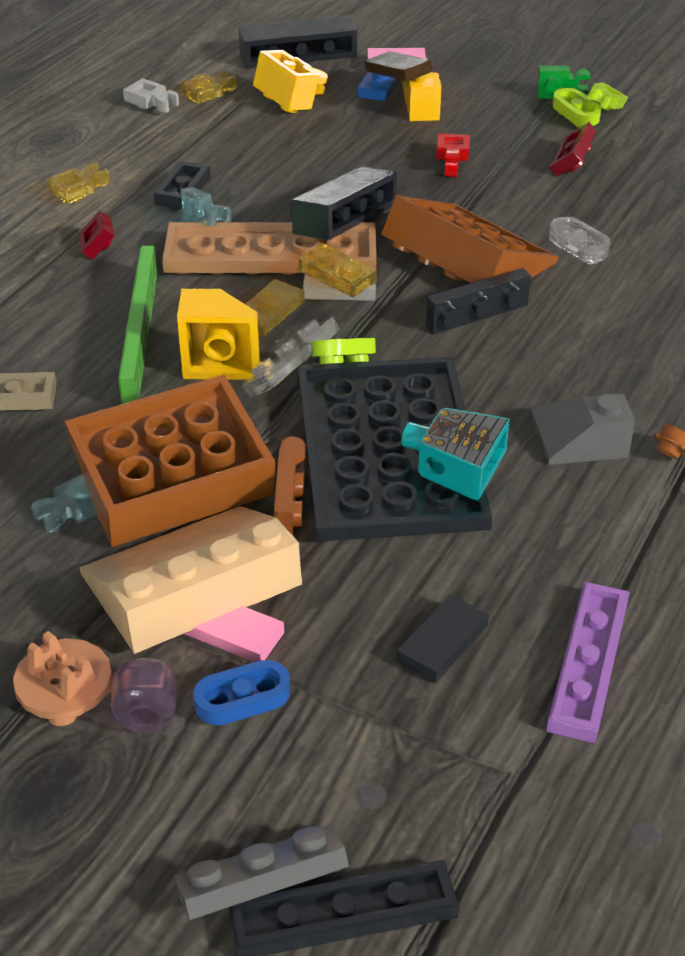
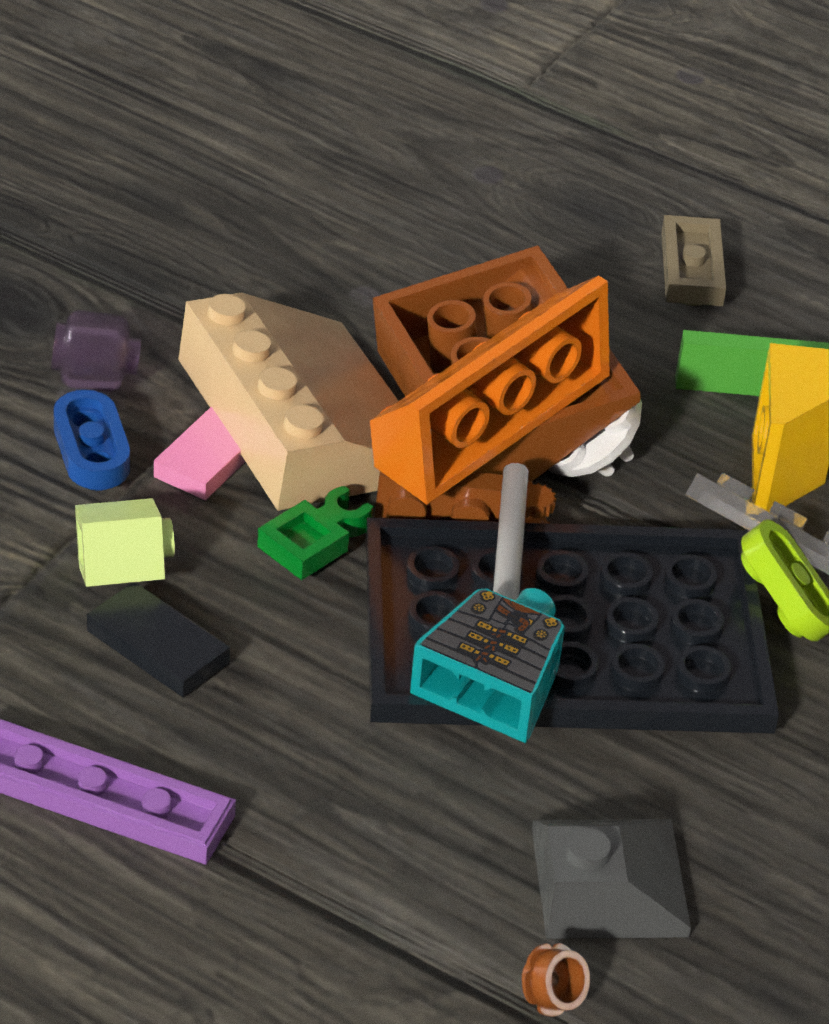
camera: 90 degrees right, 0 degrees up
nougat plate [13,631,114,726] -> none
none -> yellowish green brick [75,498,175,587]
none -> green plate [257,486,373,580]
none -> orange slope [370,275,610,505]
none -> light grey bar [493,463,529,600]

